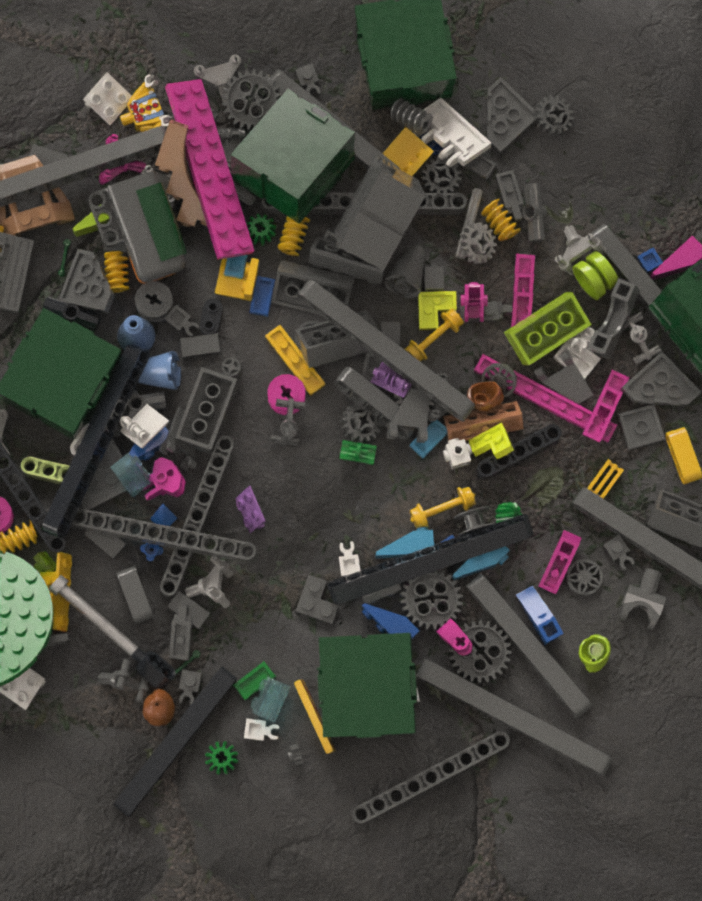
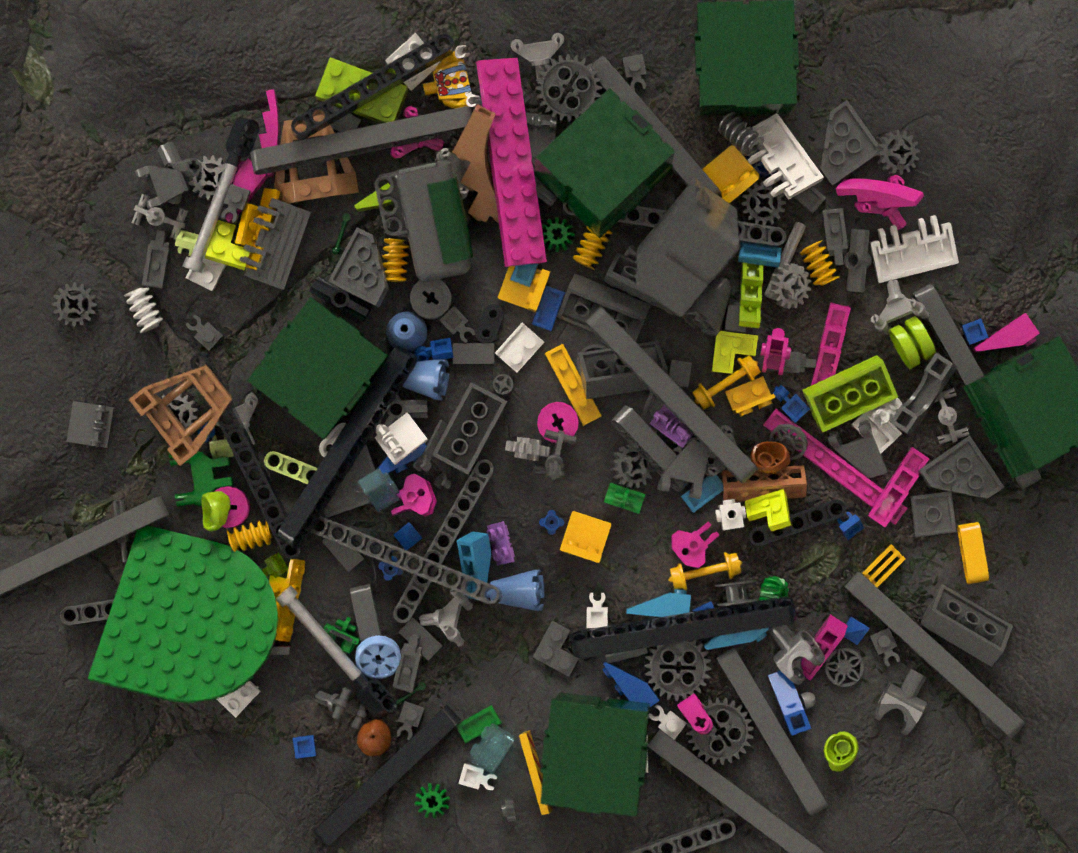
camera: 15 degrees right, 10 degrees up
none -> black beam [291,33,453,140]
none -> blue plate [293,735,317,759]
none -> lime brick [315,57,408,124]
none -> green hips [324,617,360,654]
none -> light blue wheel [355,636,401,679]
none -> blue plate [413,338,454,361]
none -> dark azure slope [456,531,491,599]
none -> medium blue cone [487,570,545,611]
none -> white plate [495,323,544,373]
none -> light grey gear [505,437,551,461]
none -> blue plate [539,510,564,535]
none -> yellow bracket [560,511,611,563]
none -> white plate [649,704,687,740]
none -> dark pink hinge [671,521,719,568]
none -> yellow bracket [725,376,775,417]
none -> dark azure tile [738,242,781,267]
none -> lime slope [739,262,763,328]
none -> dark grey connector [768,625,825,685]
none -> blue plate [772,385,810,423]
none -> light grey hinge [799,692,816,710]
none -> dark pink slope [836,179,924,208]
none -> blue tile [837,512,864,540]
none -> blue slope [844,617,870,645]
none -> dark pink axle [854,175,906,230]
none -> white hinge [869,215,959,283]

